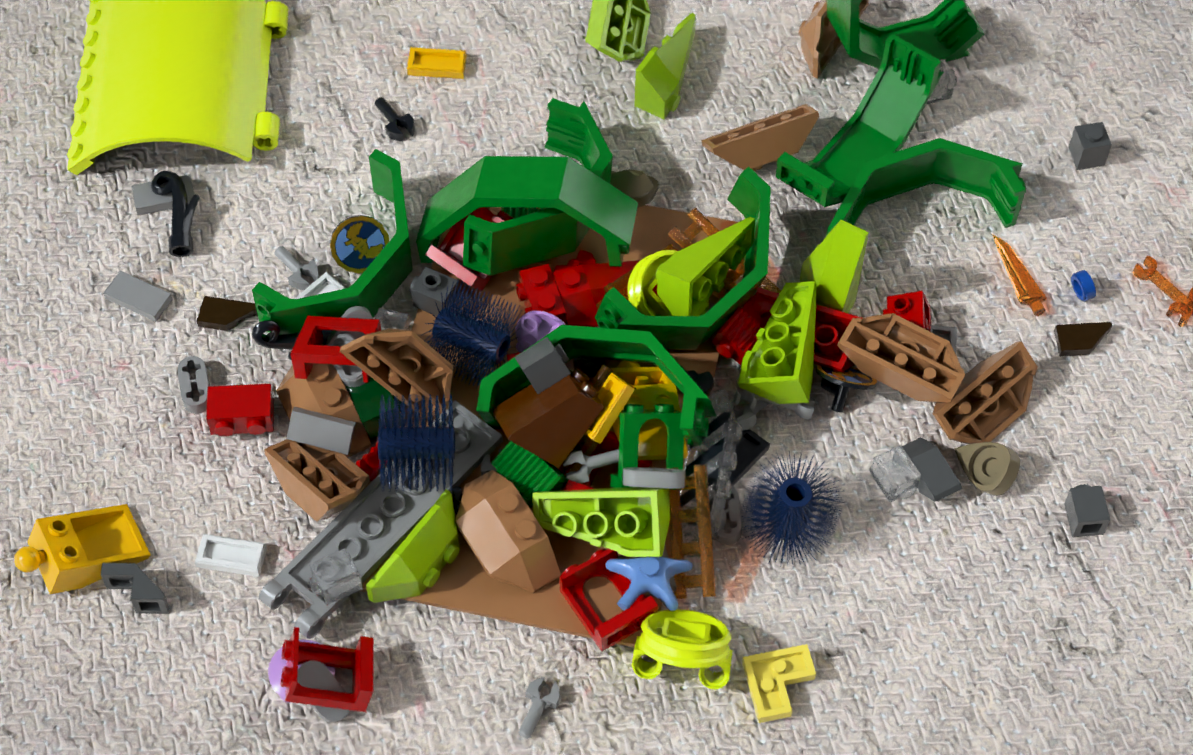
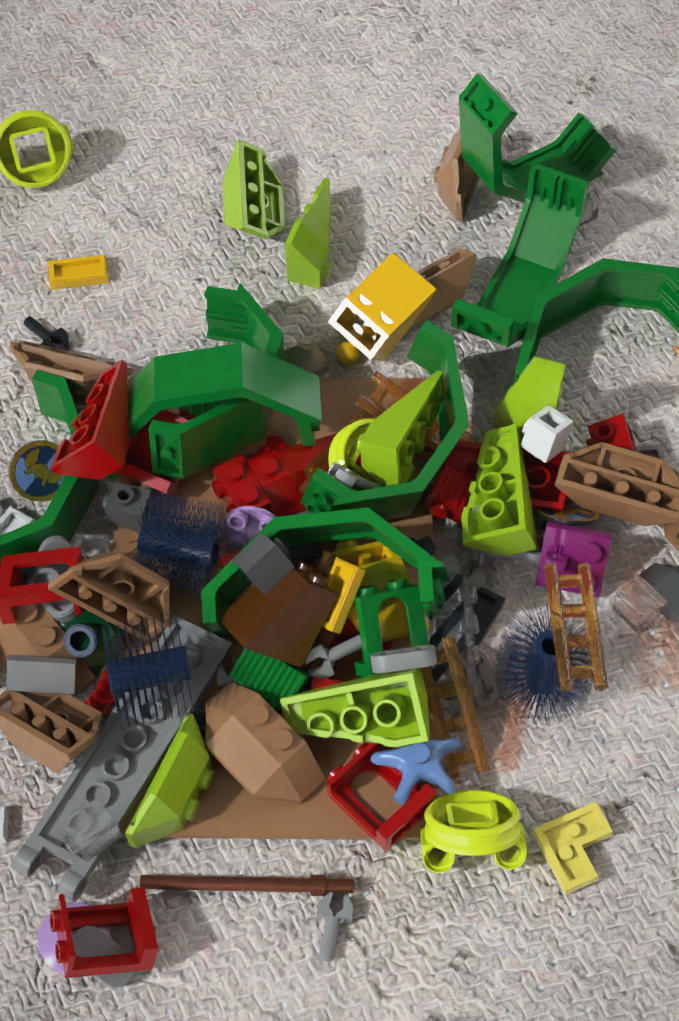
camera: 10 degrees left, 0 degrees up
none -> medium nougat wedge [9,340,134,401]
none -> red wedge [50,359,129,480]
none -> dark blue piece [64,622,99,657]
none -> copper bar [140,874,354,897]
none -> light grey bar [327,462,383,491]
none -> yellow slope [328,252,438,365]
none -> white brick [521,405,574,463]
none -> magenta hinge [535,521,612,598]
none -> clear orange bar [544,563,609,691]

